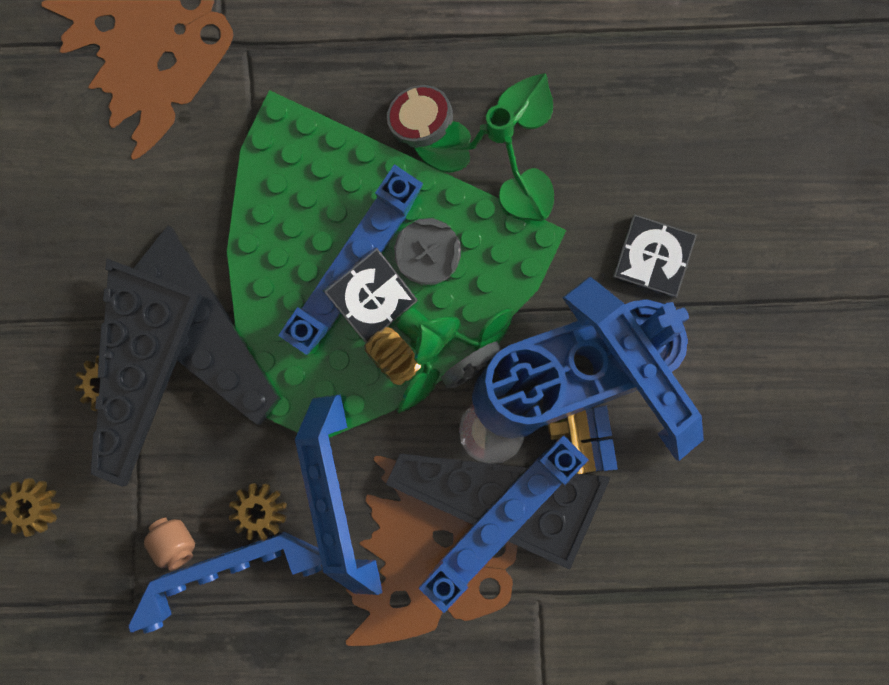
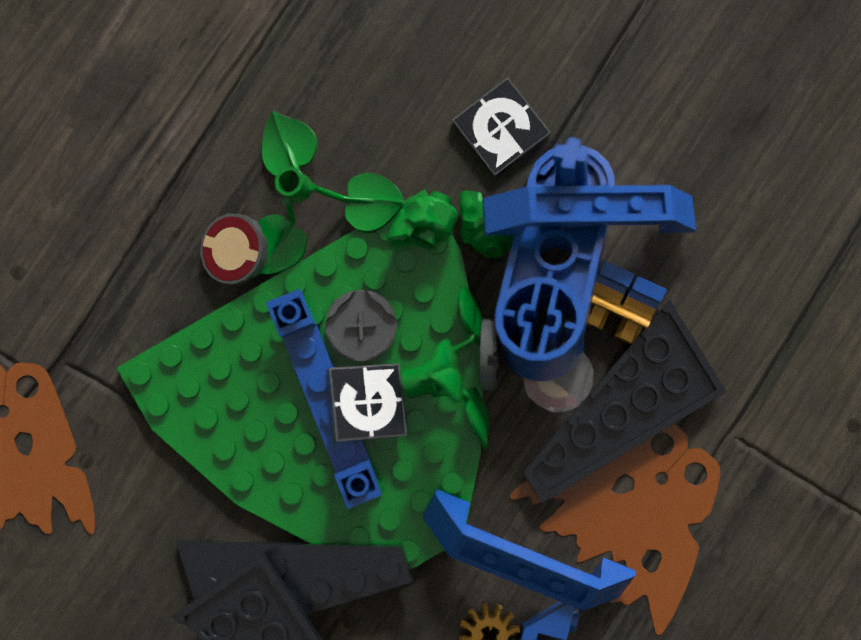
camera: 60 degrees left, 0 degrees up
pearl gold gear [365,327,421,385] -> none
blue slope [419,436,589,613] -> none
none -> green head [386,191,458,248]
none -> green head [459,191,514,258]

